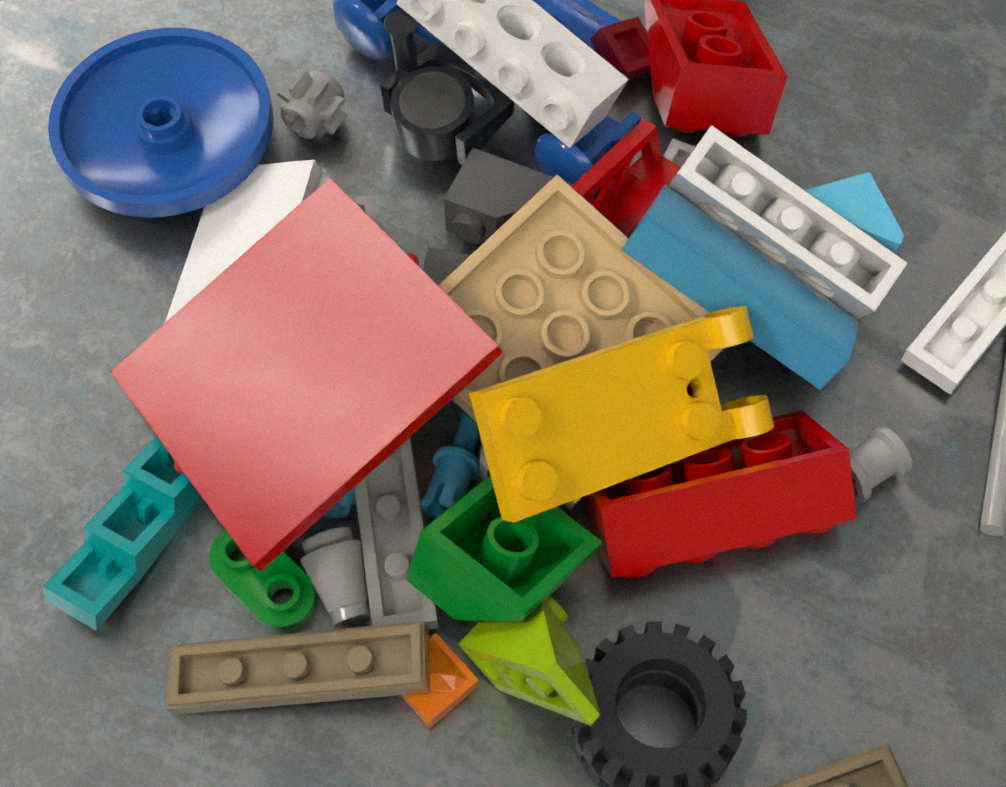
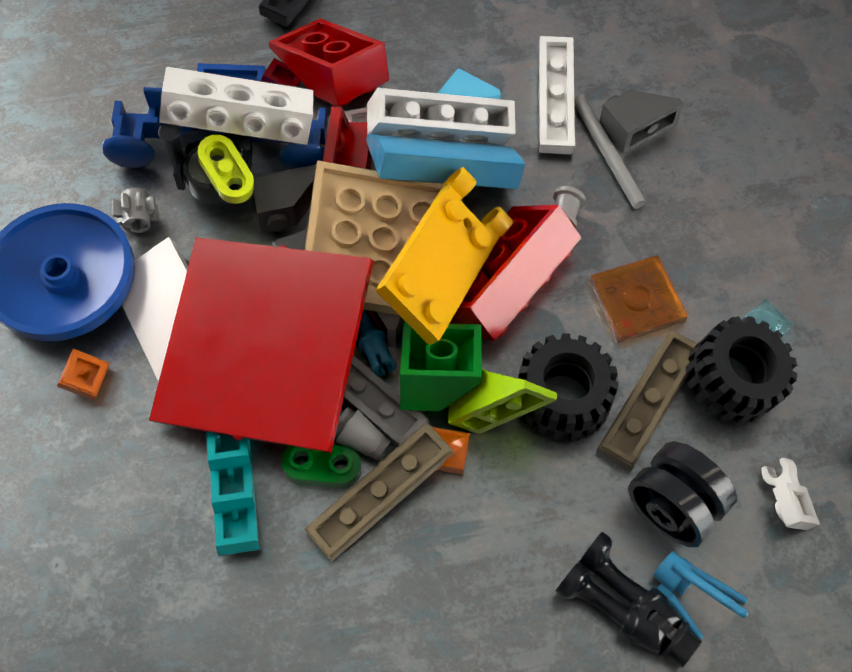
camera: 40 degrees left, 0 degrees up
none -> orange tile [57,349,110,401]
none -> neon yellow plate [198,135,254,204]
none -> clear orange tile [589,255,688,343]

